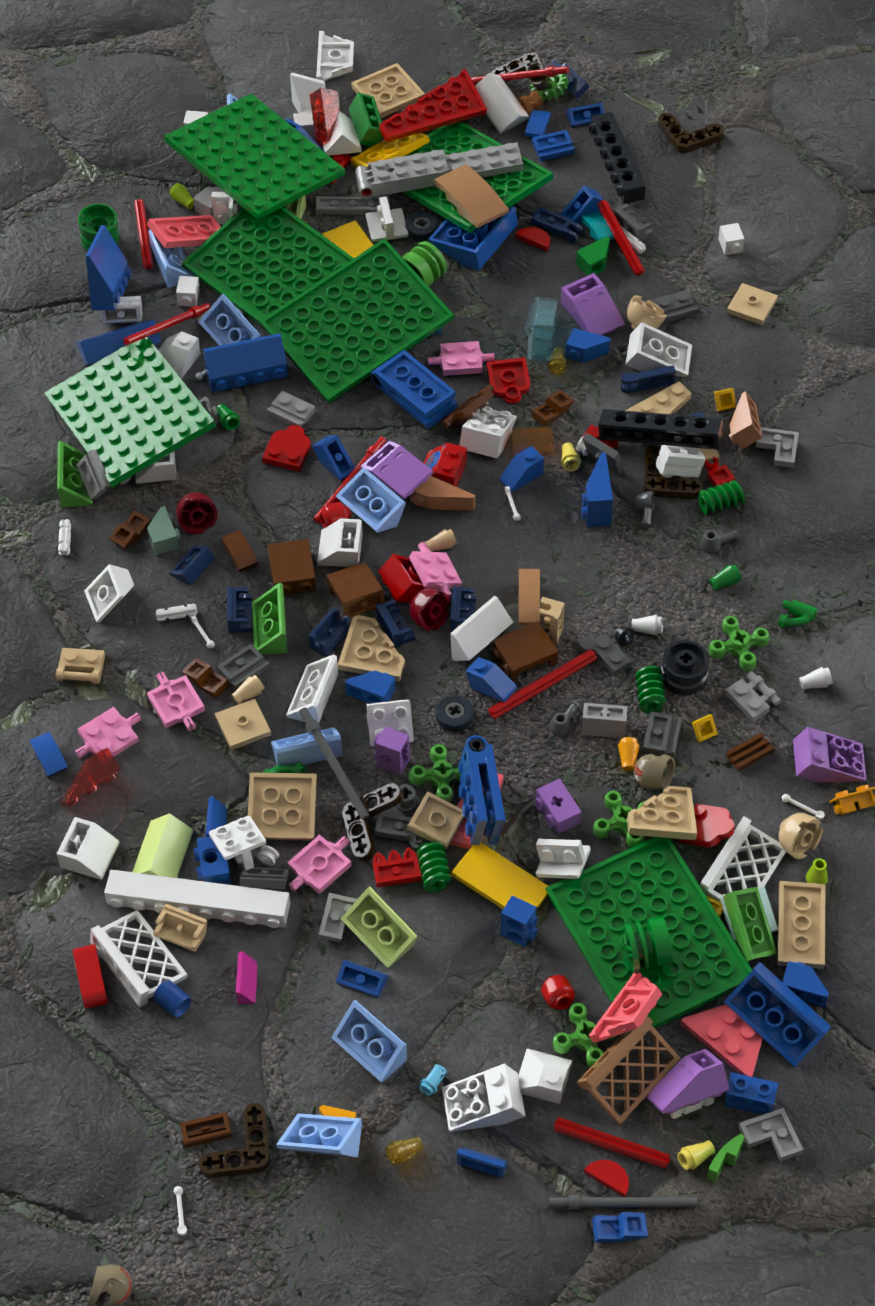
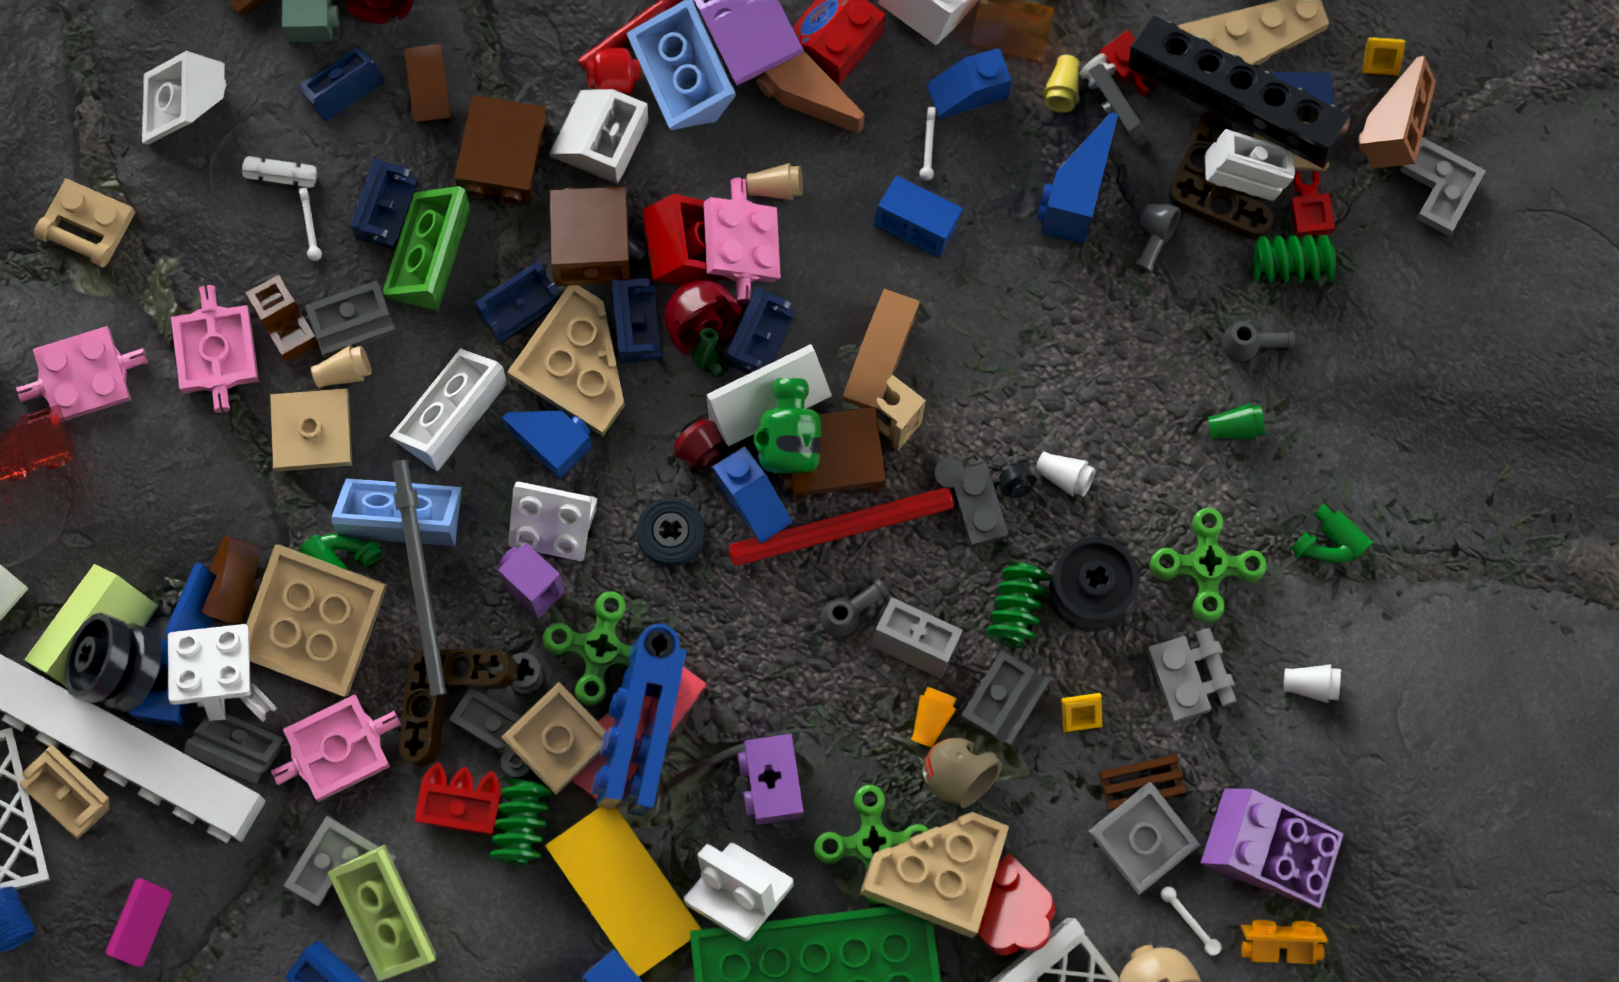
camera: 15 degrees right, 20 degrees up
none -> black wheel [65,613,161,712]
none -> reddish brown slope [201,535,259,625]
none -> dark red cone [674,419,724,469]
none -> dark green arm [692,328,729,378]
none -> green piece [754,378,822,473]
none -> blue hinge [873,176,963,258]
none -> light grey tile [1087,782,1200,895]

